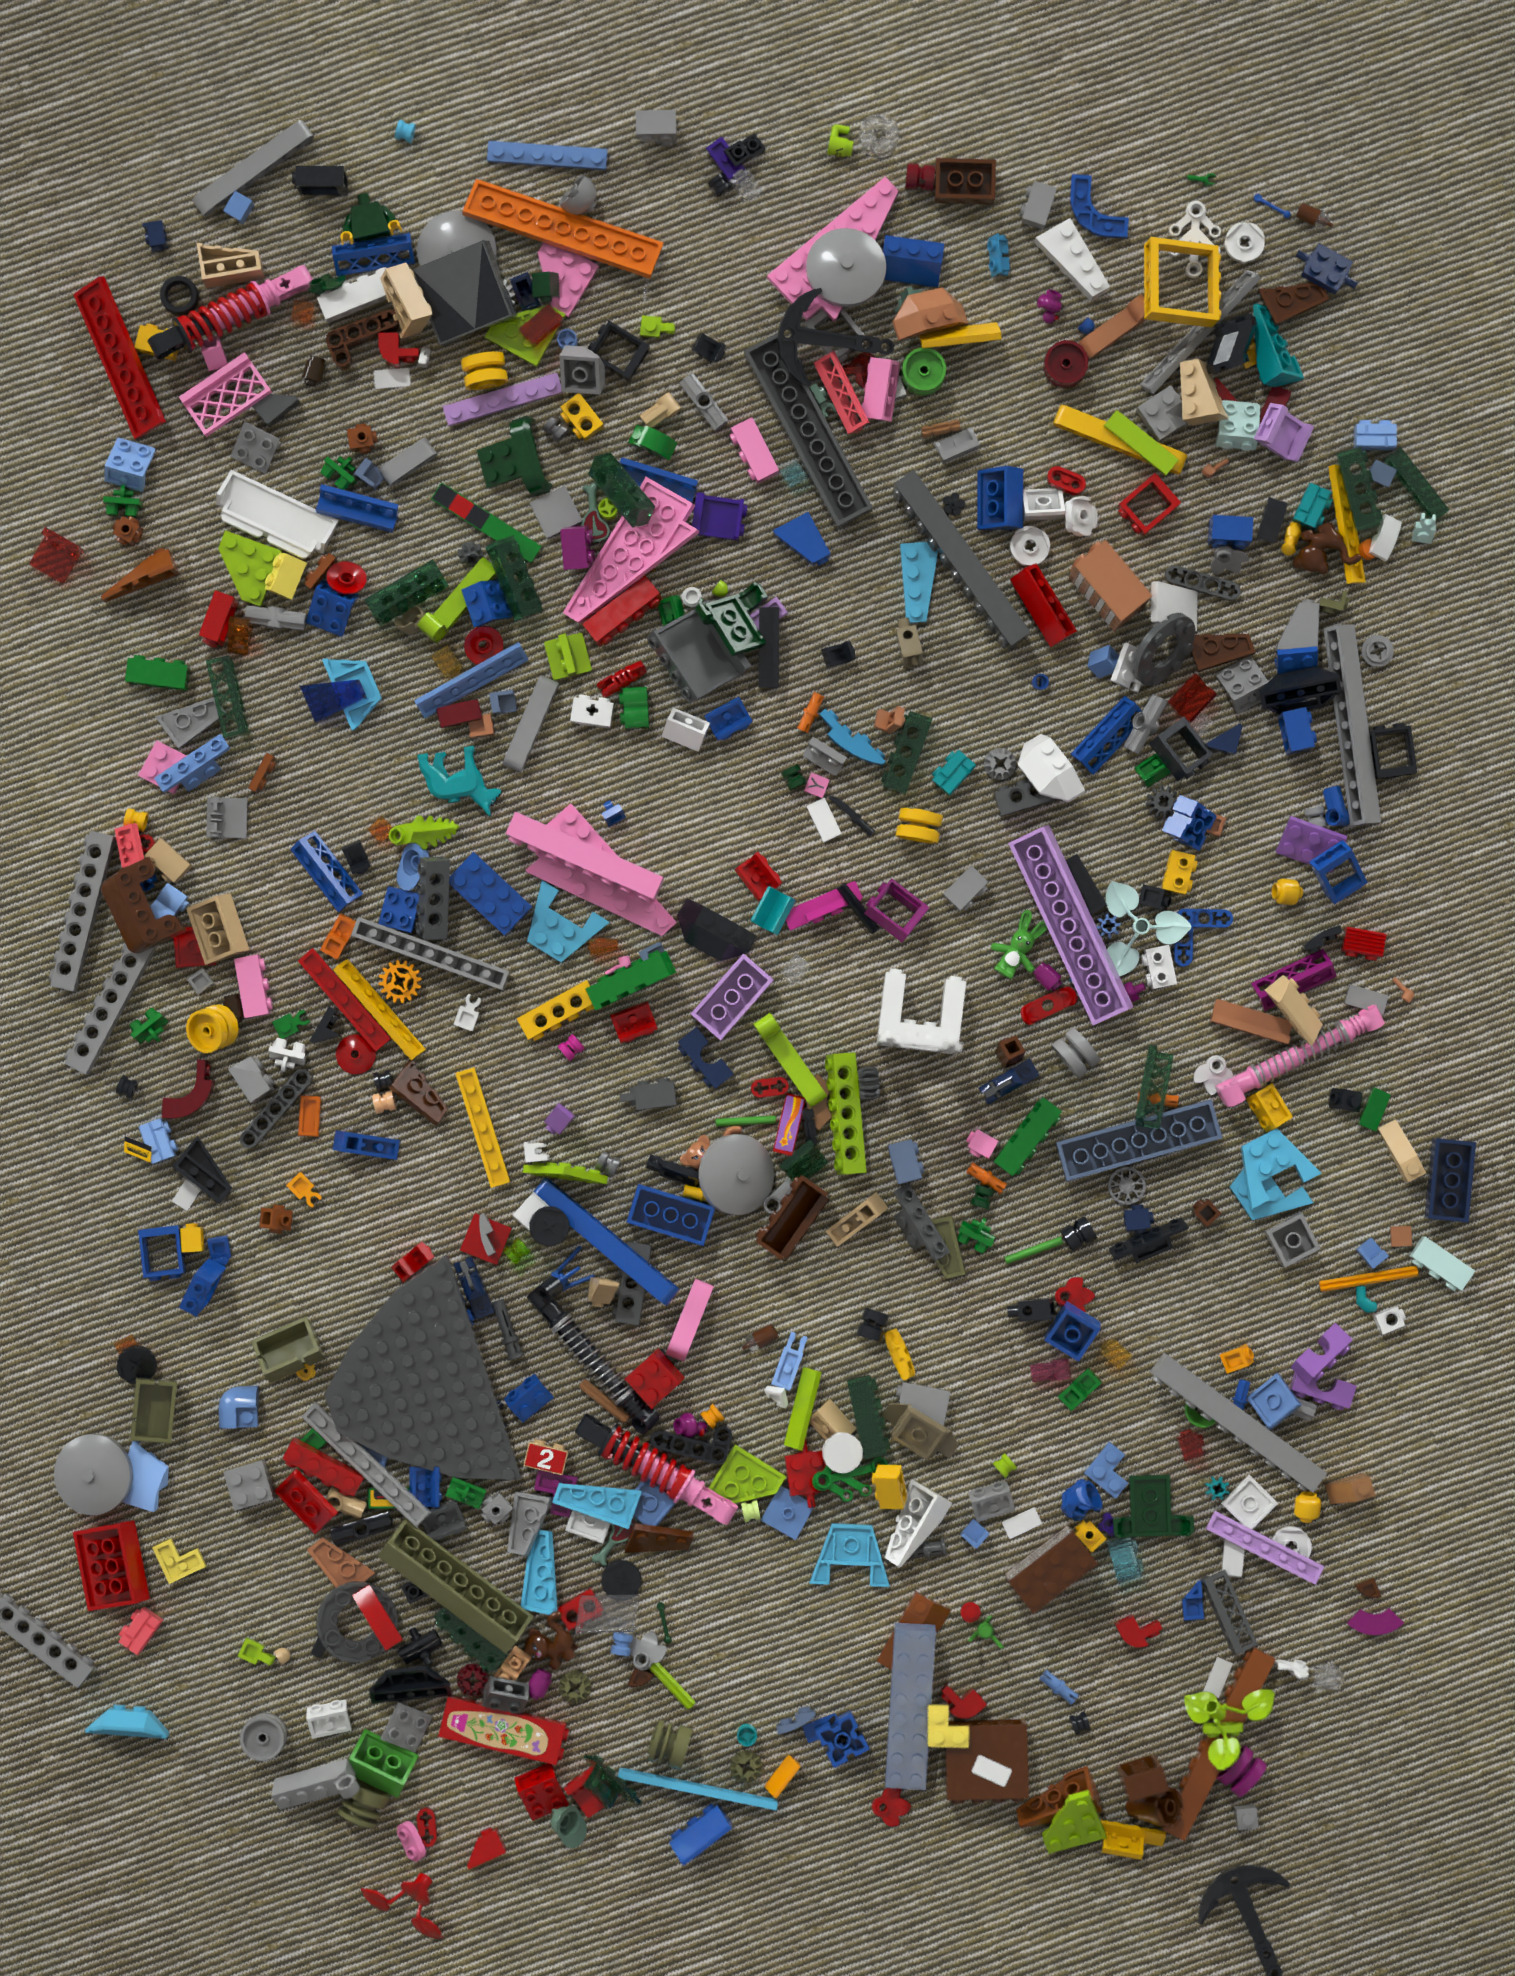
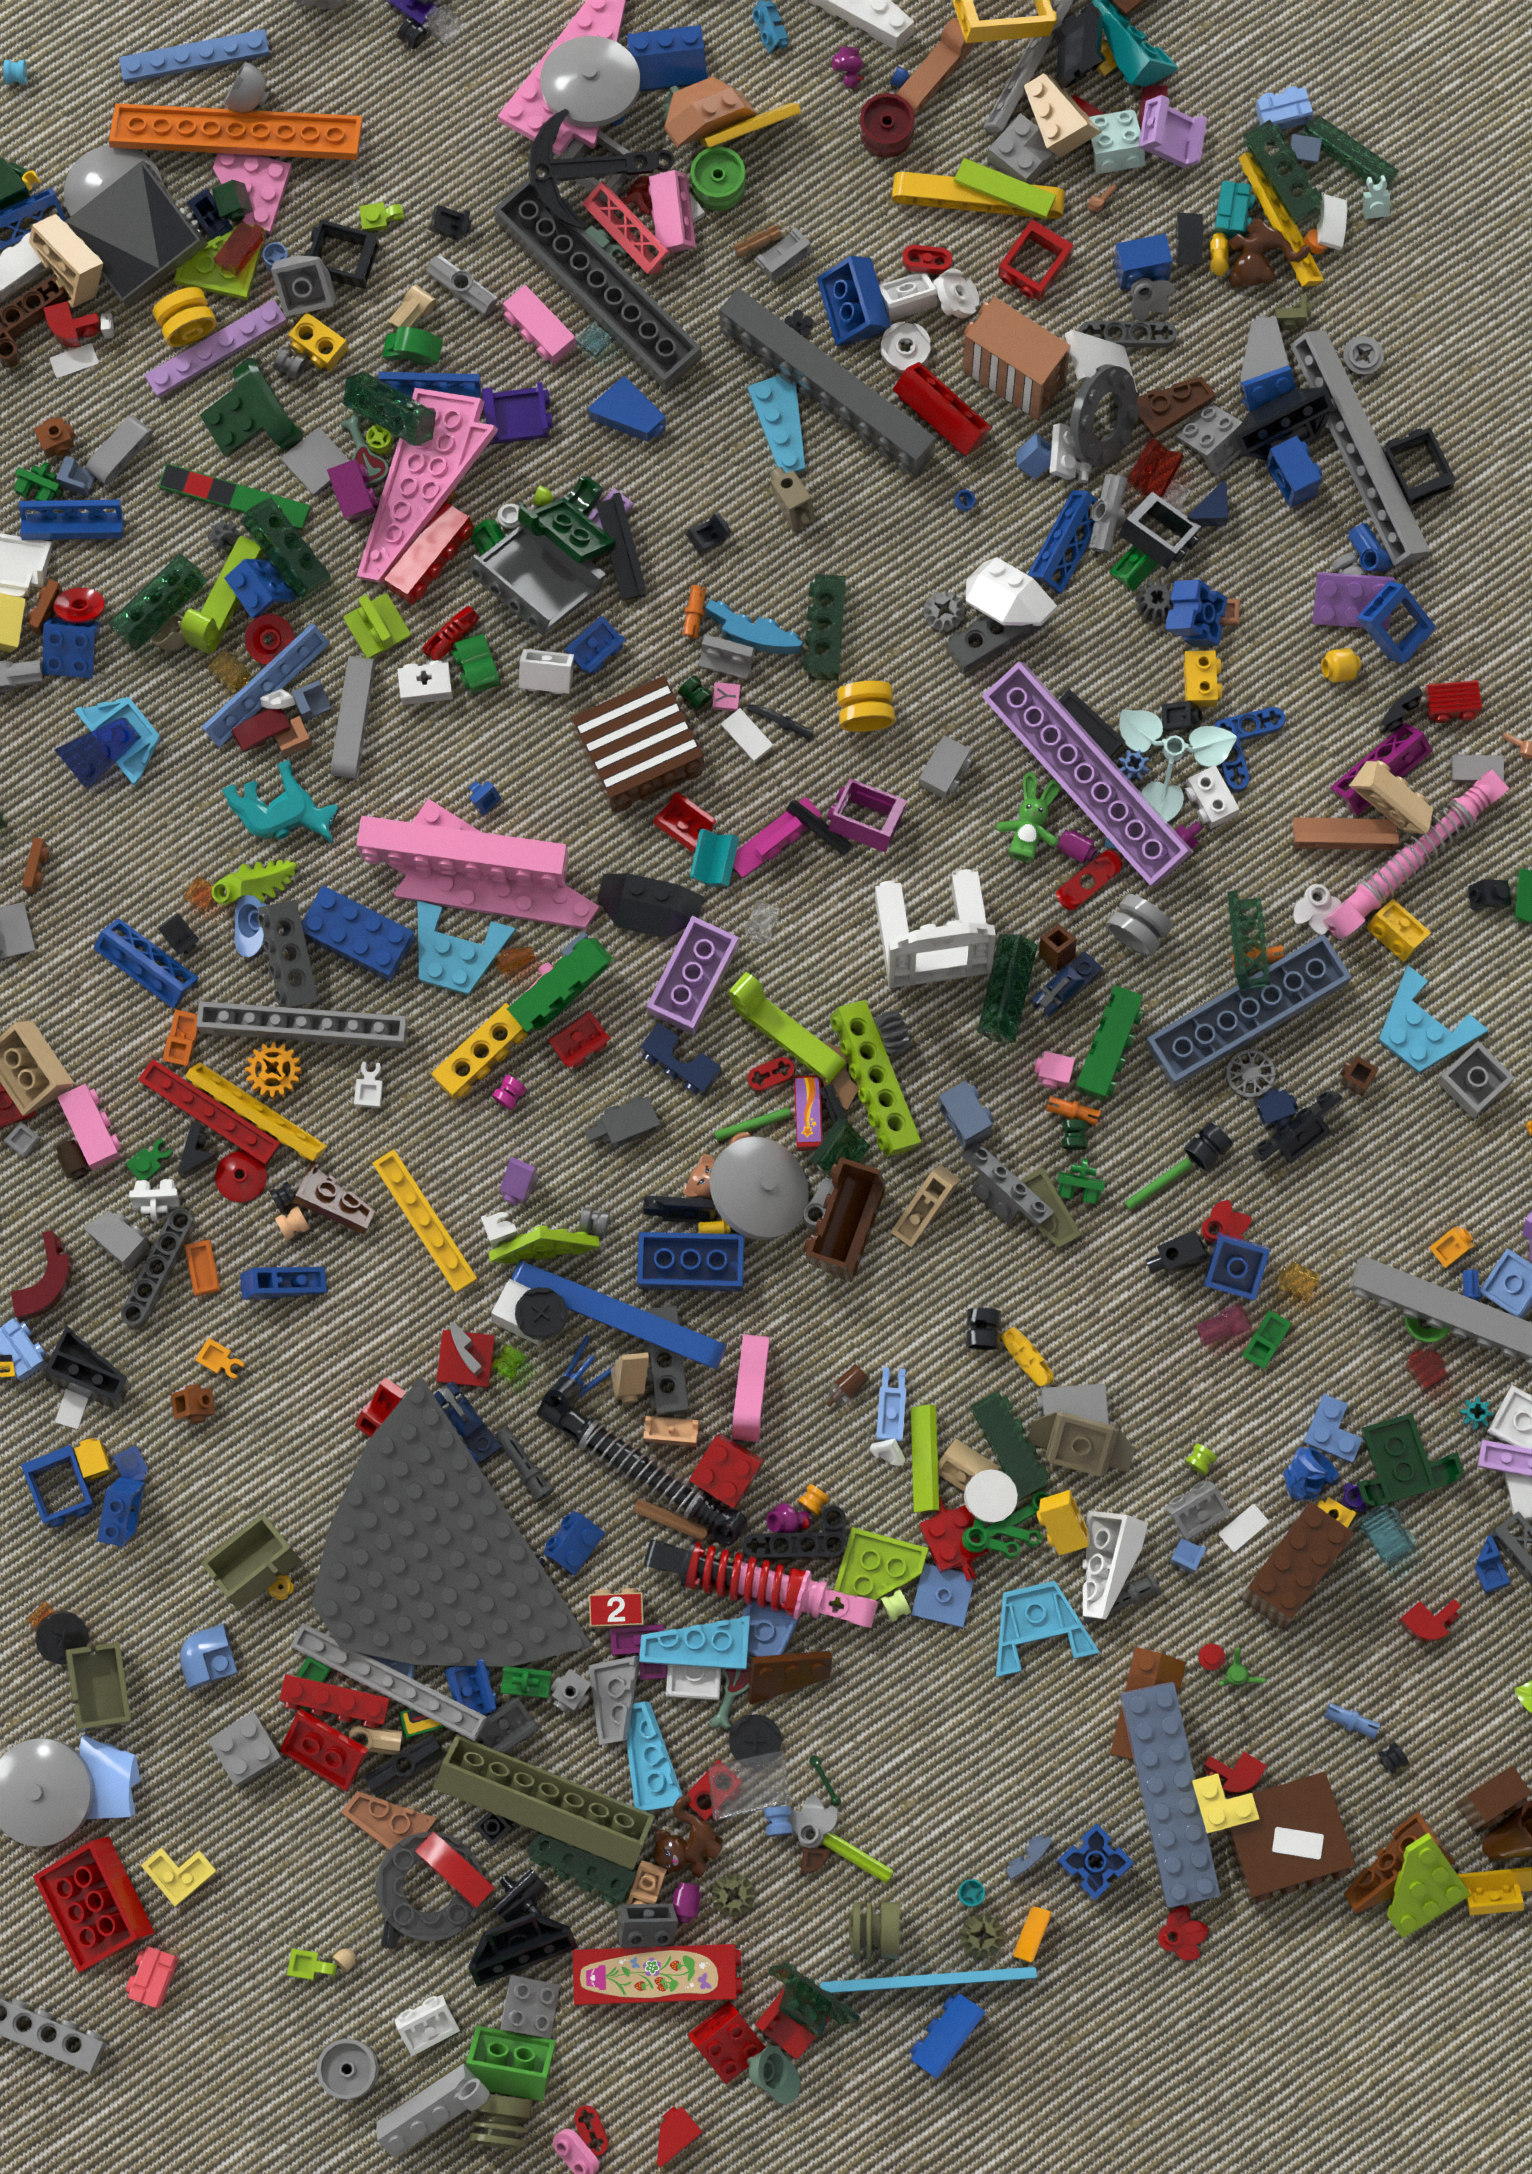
camera: 15 degrees left, 10 degrees down
medium azure wedge [85,1704,169,1739] -> none
yellow wheel [186,1004,239,1053] -> none
blue hinge [378,886,419,933] -> none
dark red gear [457,1663,489,1696] -> none
blue sticker [802,1713,837,1743] -> none
nougat bracket [874,706,905,734] -> none
teal brick [931,750,976,797] -> none
medium azure wing [1240,1128,1322,1210] -> none
none -> white tile [260,689,295,709]
none -> reddish brown brick [571,675,705,812]
none -> light nougat hinge [643,1416,699,1447]
none -> clear green brick [977,934,1038,1043]

